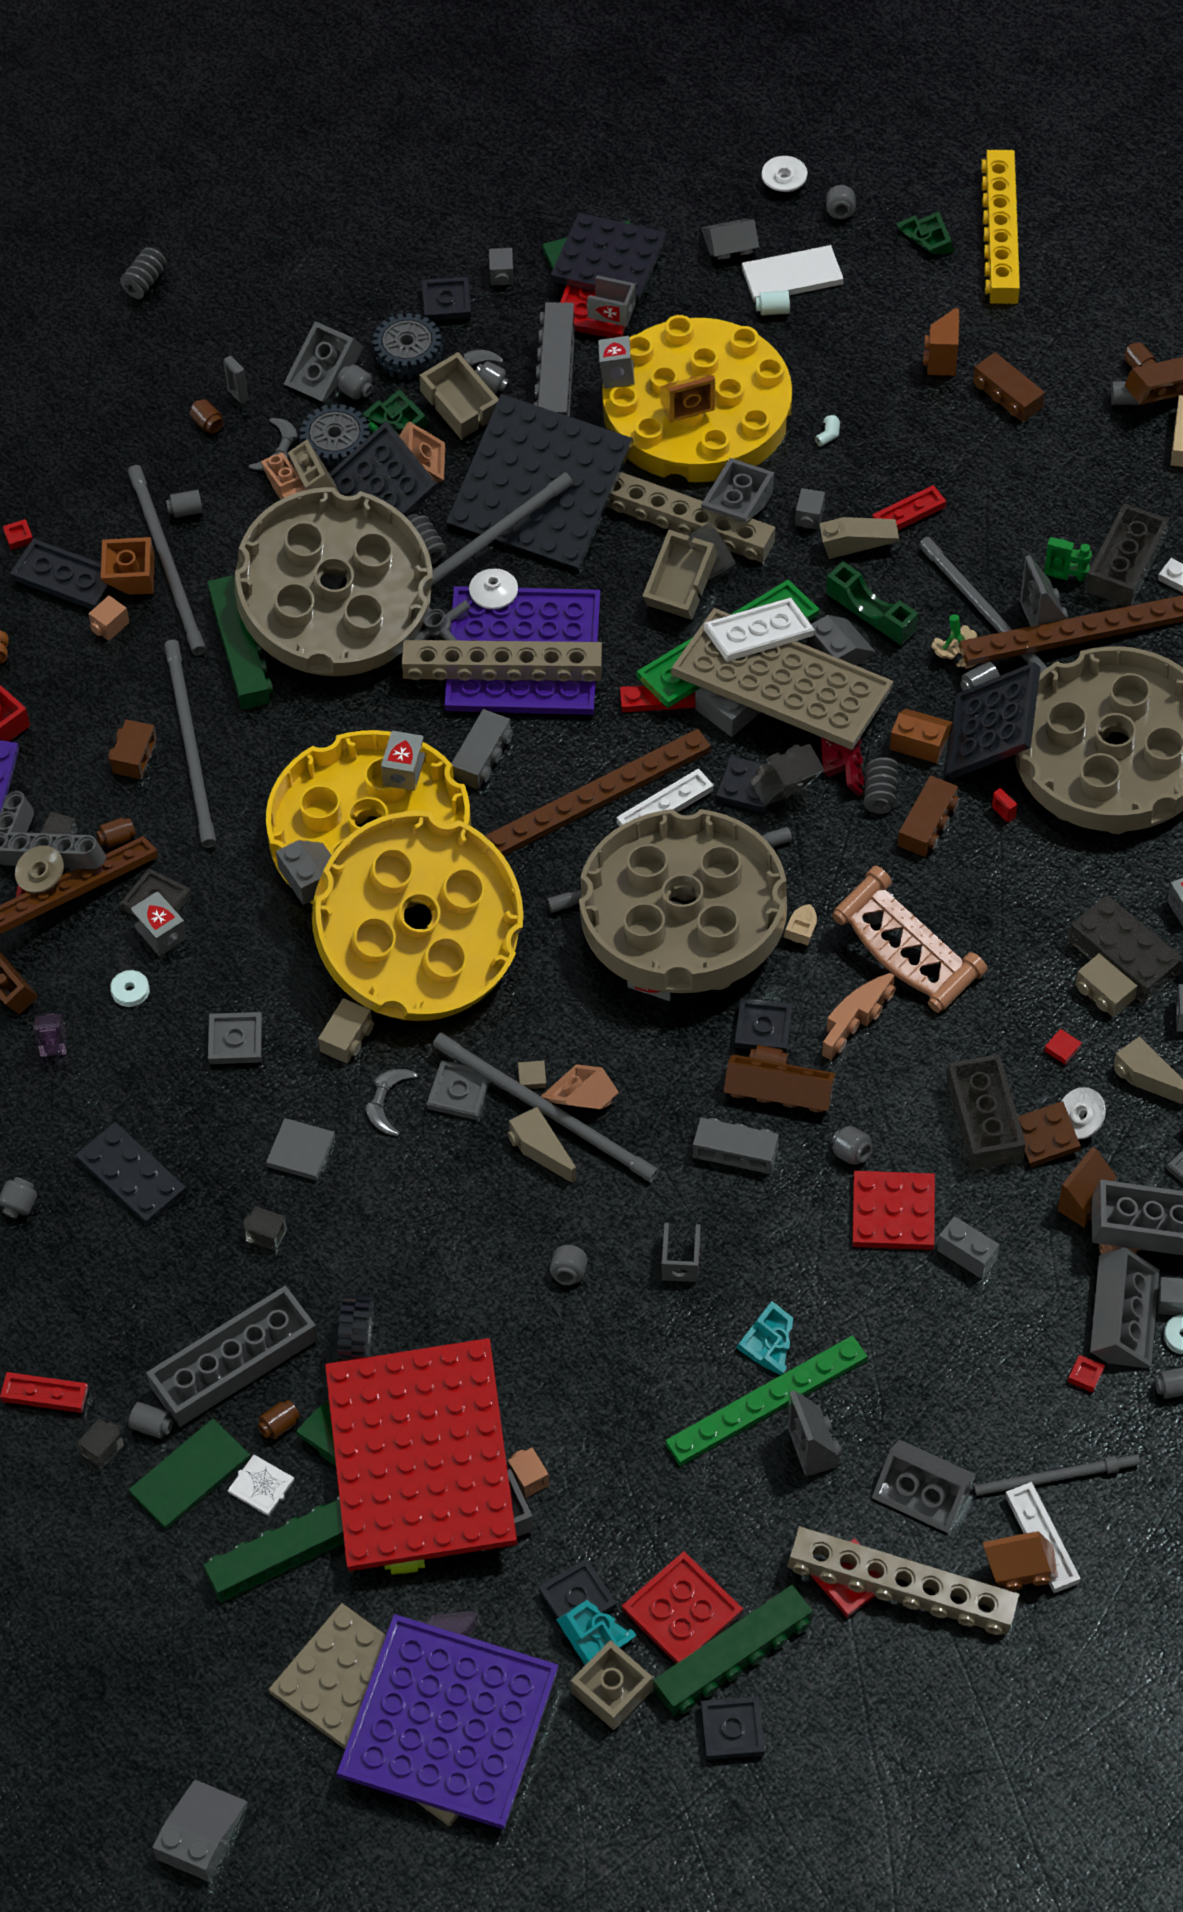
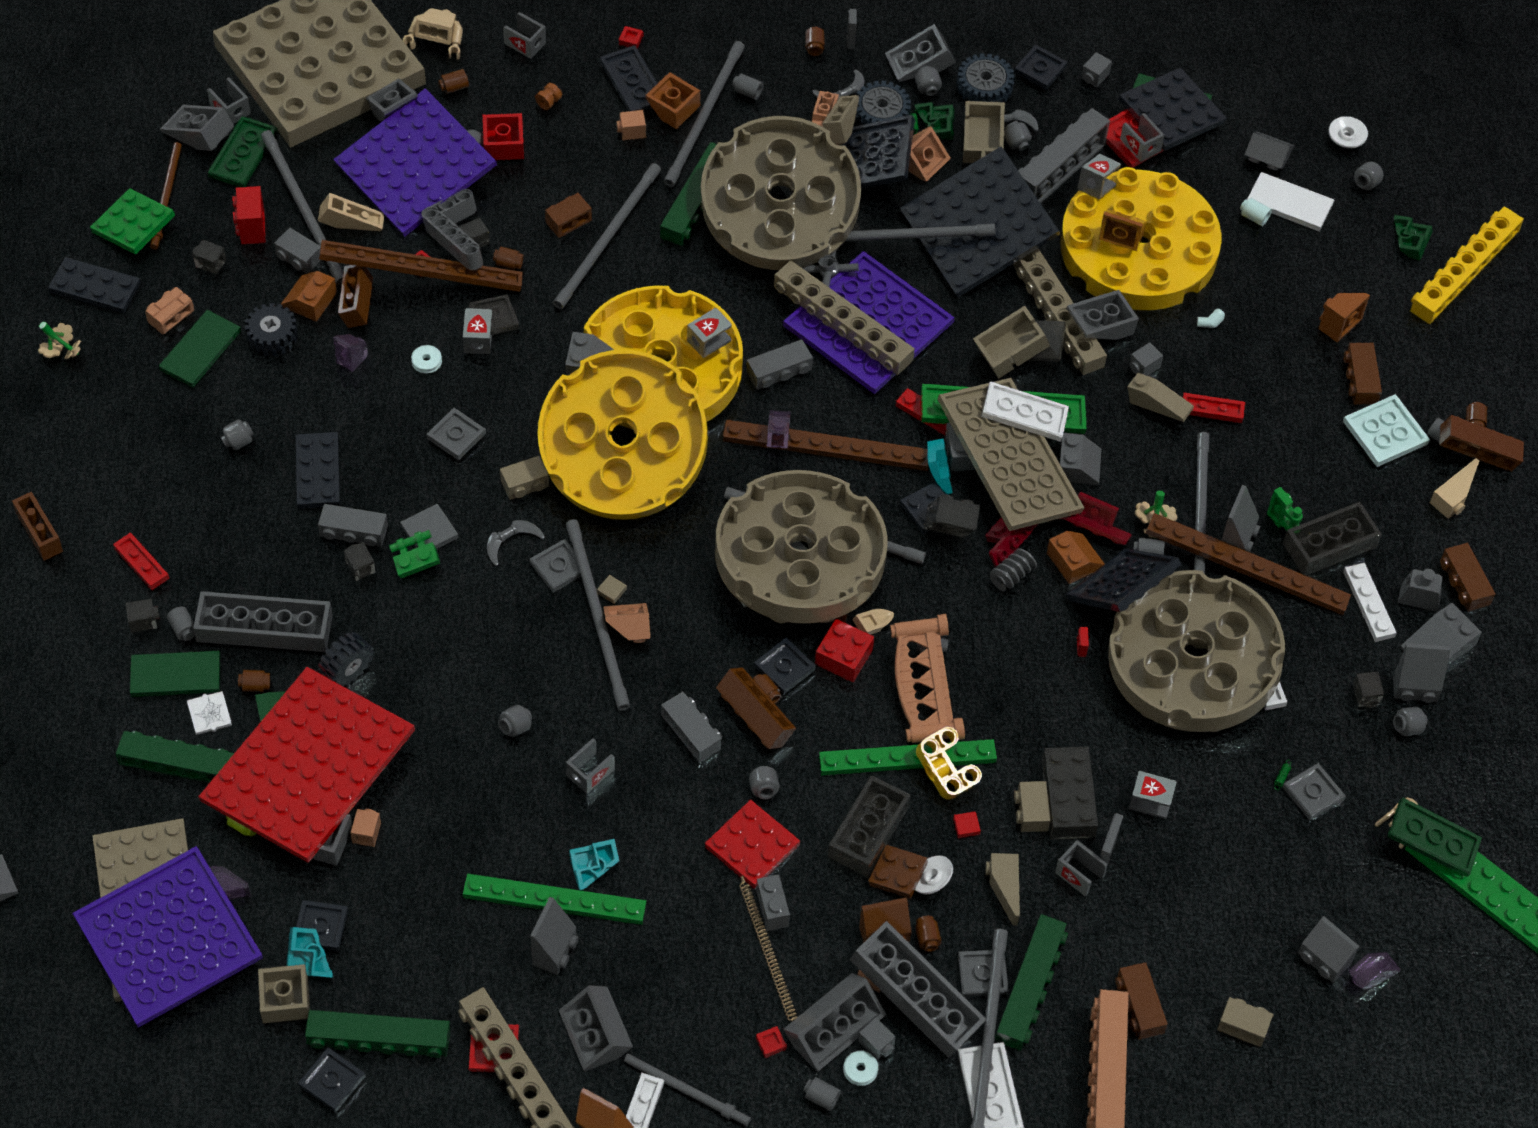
camera: 35 degrees right, 0 degrees up
dark tan dish [15,846,64,893] -> none
dark grey piece [406,514,447,565] -> none
white dish [469,569,518,609] -> none
dark tan slope [507,1107,576,1182] -> none
white plate [617,768,713,826] -> none
red plate [622,1551,743,1664] -> none
nougat slope [822,973,896,1060] -> none
dark green arch [826,562,918,645] -> none
reddish brown brick [898,775,960,857] -> none
none -> dark grey brick [318,504,388,546]
none -> green plate [389,530,440,578]
none -> tan piece [740,876,797,1022]
none -> clear purple slope [767,410,791,448]
none -> red brick [815,619,874,682]
none -> green plate [819,739,997,775]
none -> reddish brown brick [915,916,942,952]
none -> yellow beam [916,727,981,800]
none -> teal slope [928,439,952,494]
none -> dark red bracket [1059,492,1131,545]
none -> light aqua plate [1343,394,1430,467]

